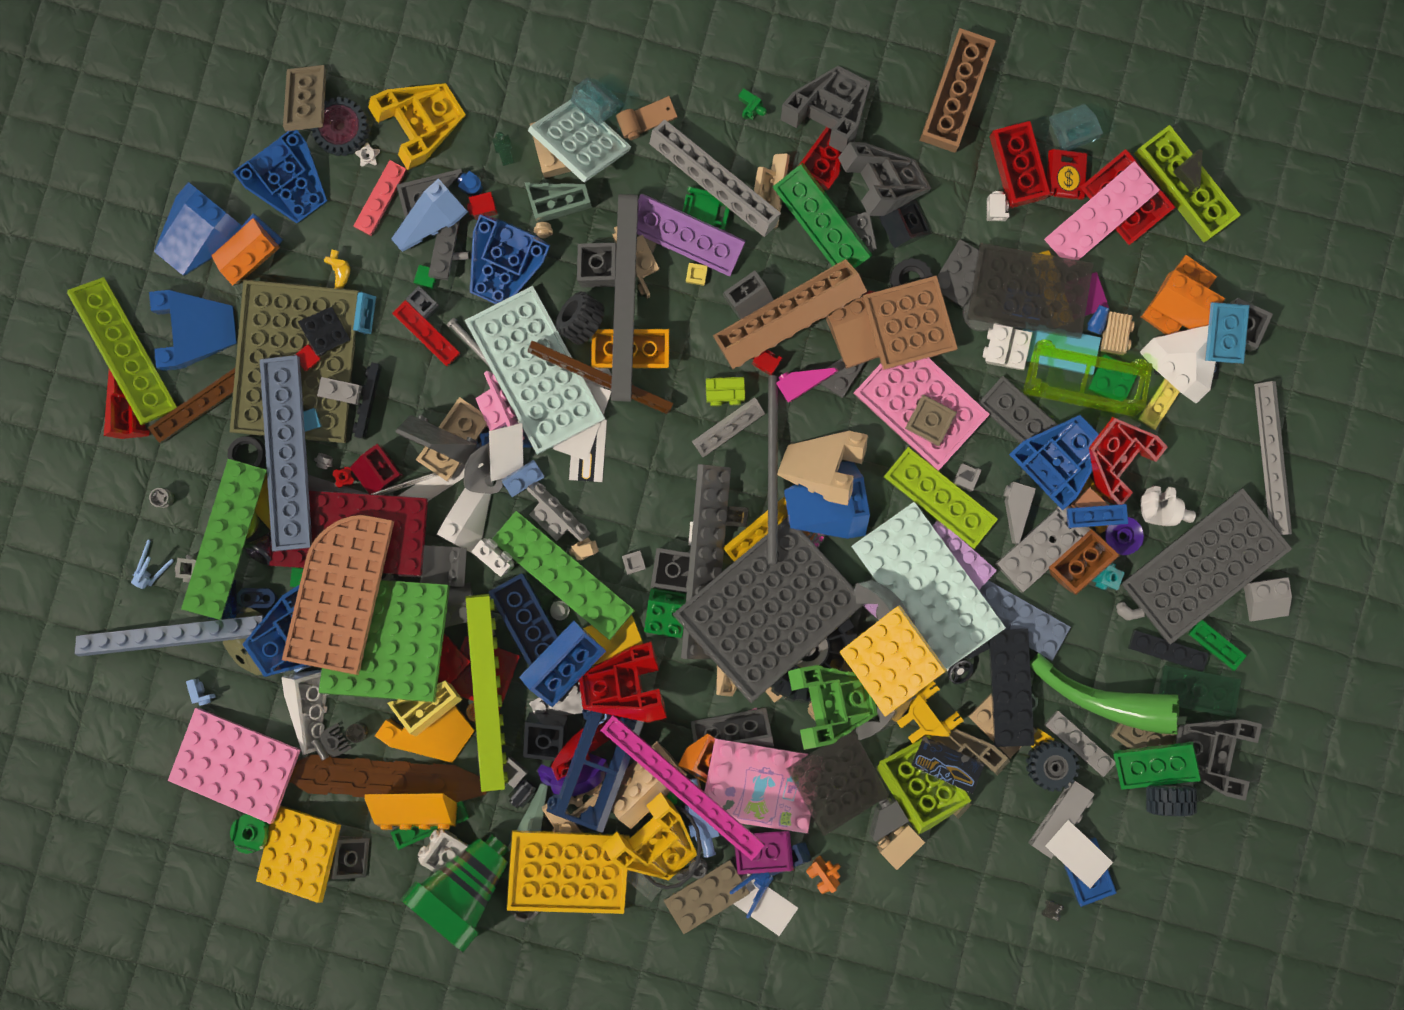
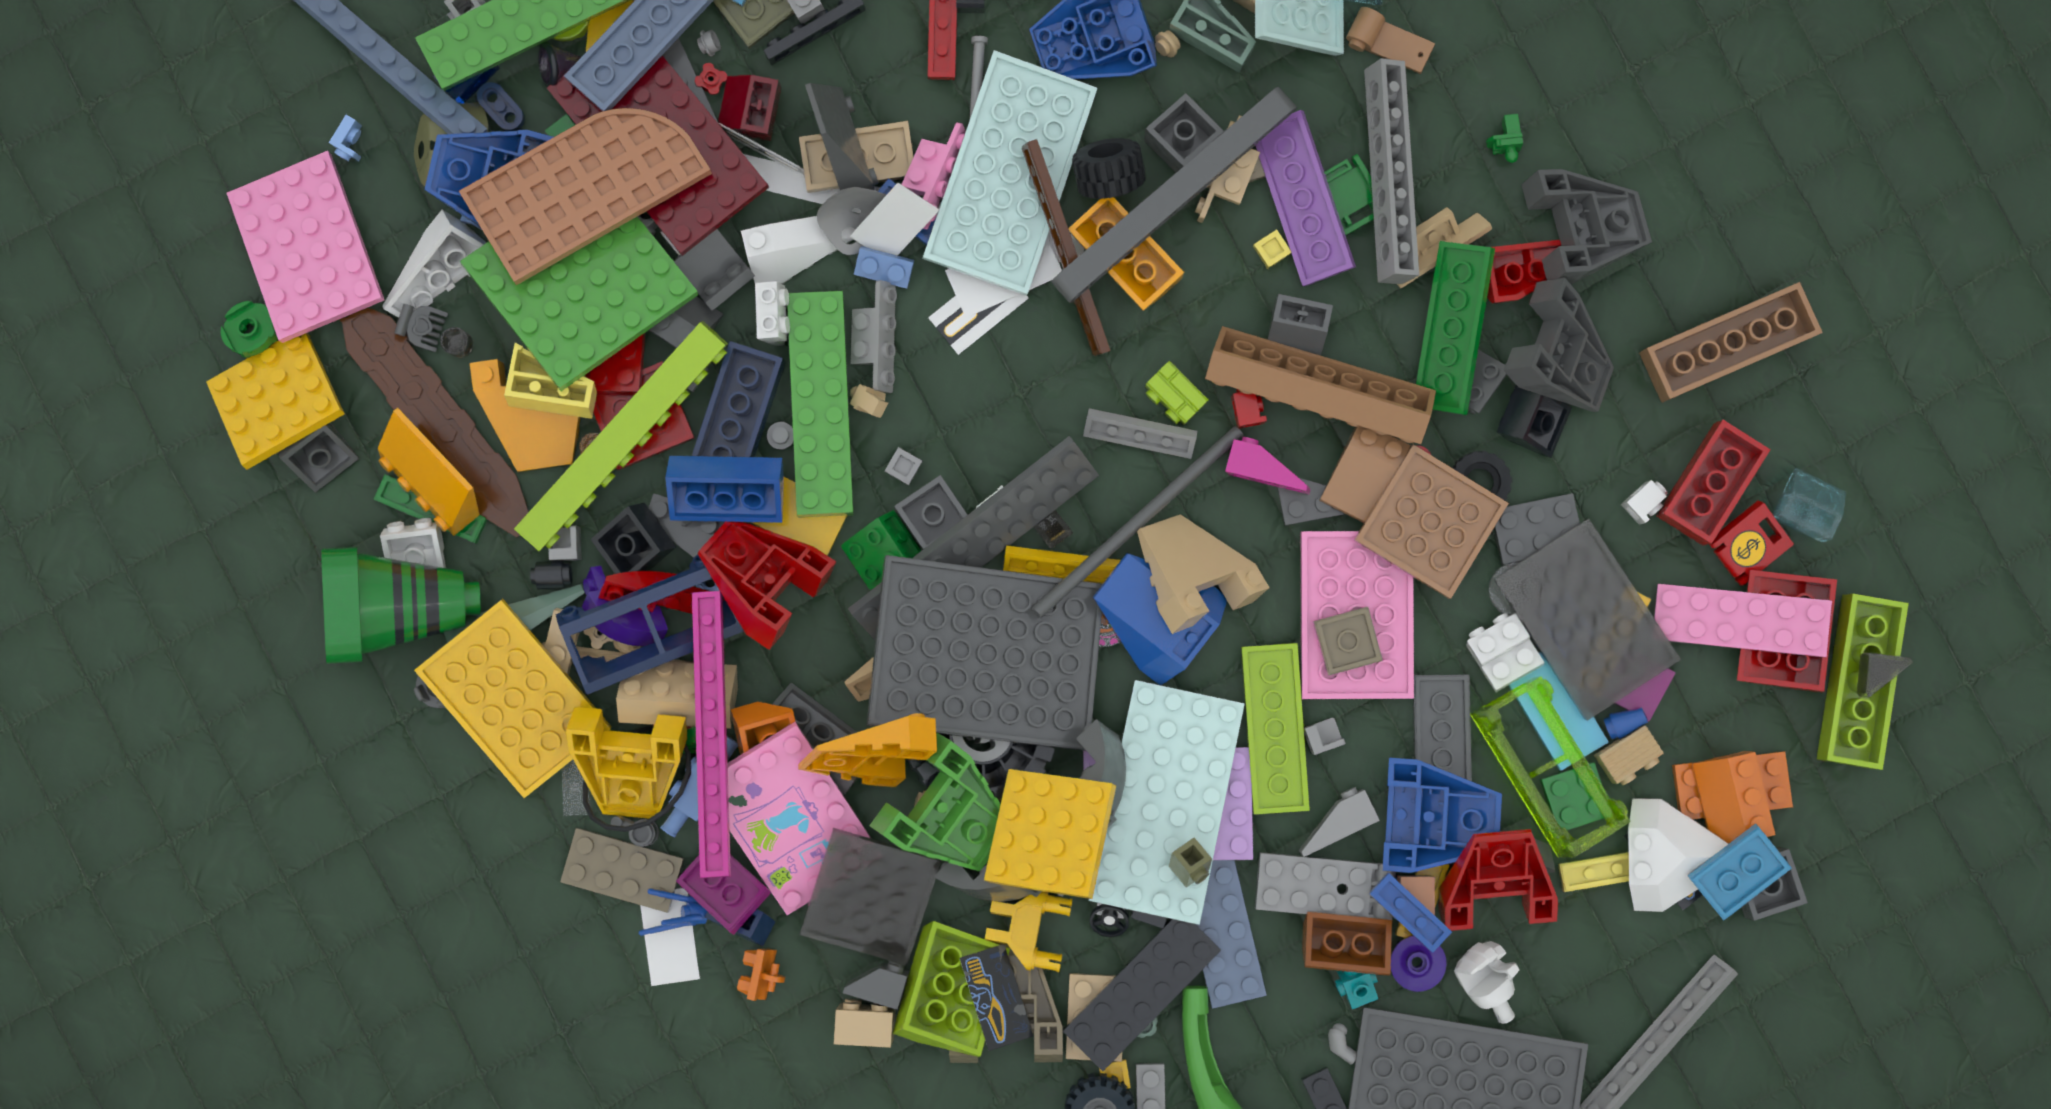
camera: 50 degrees right, 0 degrees up
none -> light orange wedge [798,713,937,787]
none -> olive brick [1169,837,1212,888]

